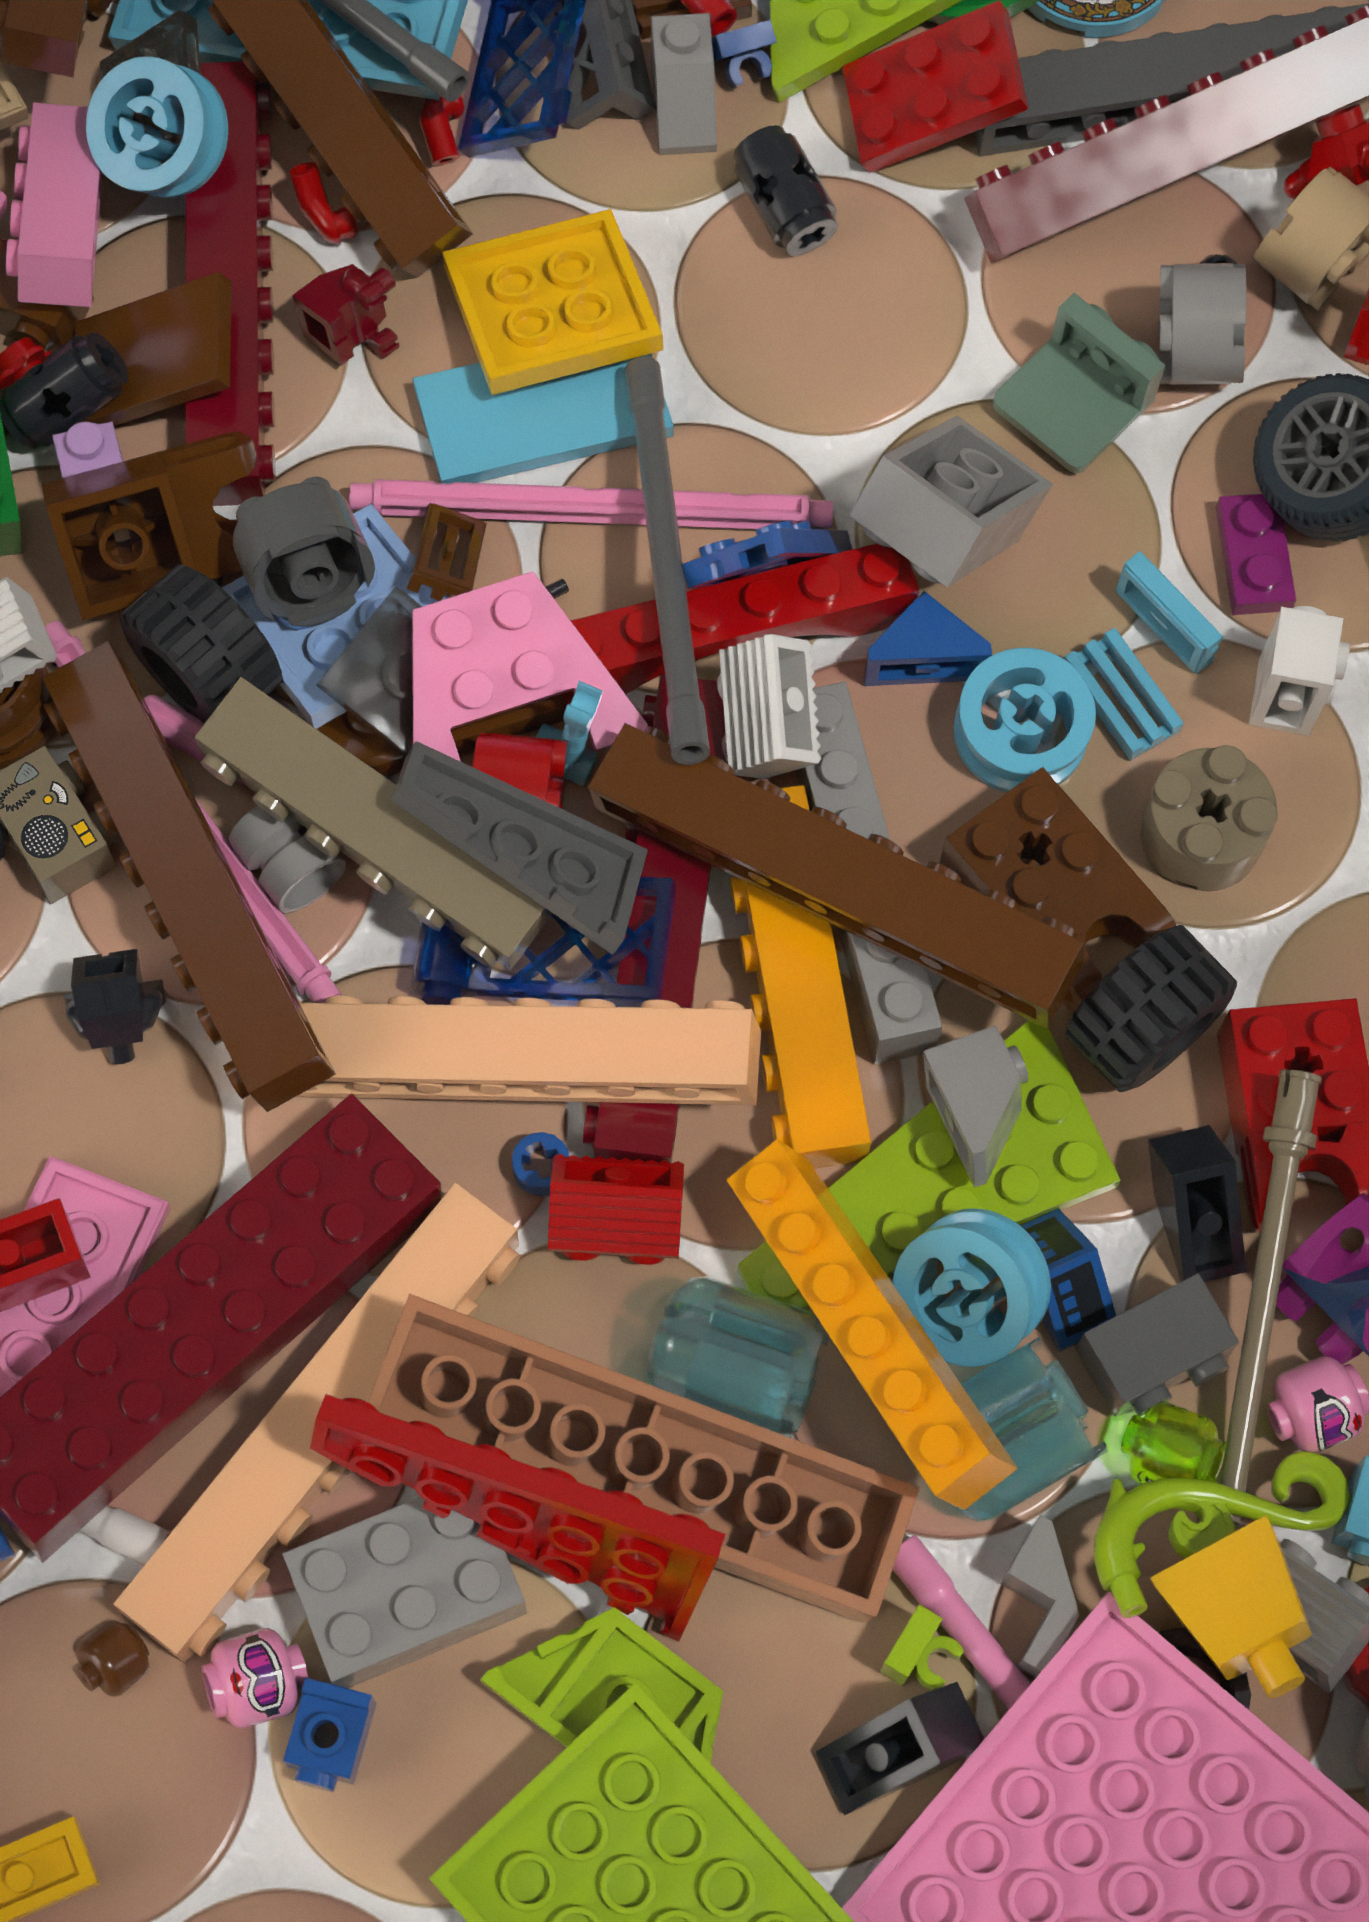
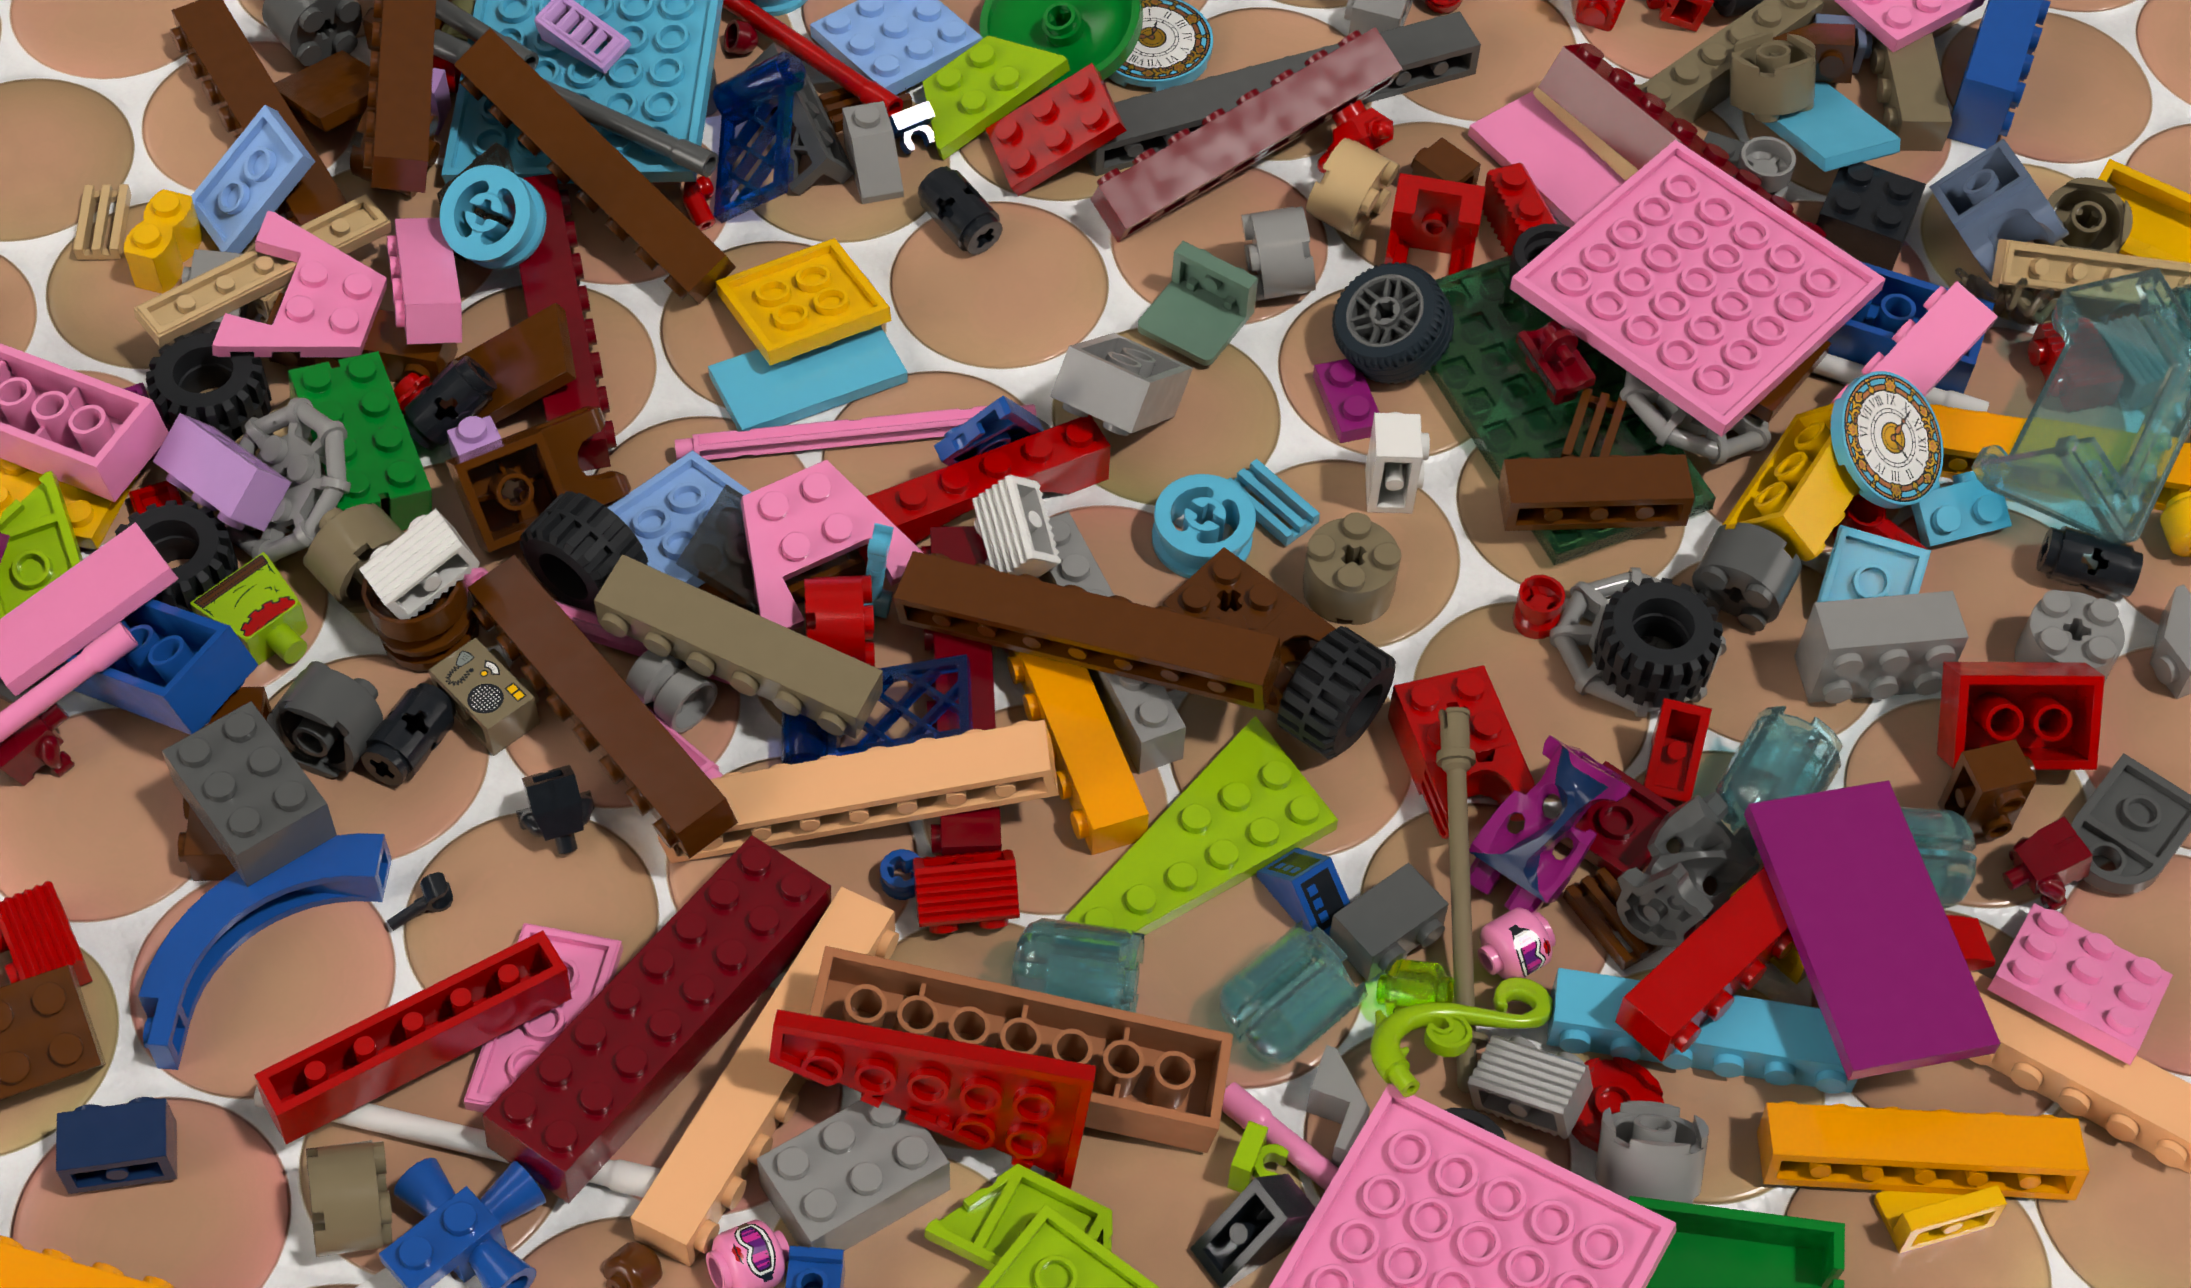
camera: 10 degrees left, 15 degrees down
dark grey brick [233,477,375,627] -> none
red arm [289,162,359,245] -> none
dark red piece [292,264,399,365] -> none
dark grey wing [391,741,648,955] -> none
reddish brown tile [406,503,487,601] -> none
dark grey piece [625,357,710,765] -> none
light orange brick [727,1139,1018,1510] -> none
blue slope [864,591,992,686] -> none
medium azure wheel [893,1208,1051,1367] -> none
light grey slope [923,1025,1028,1188] -> none
medium azure tile [1116,551,1223,675] -> none
black slope [1148,1125,1247,1282] -> none
yellow torso [1150,1515,1312,1699] -> none

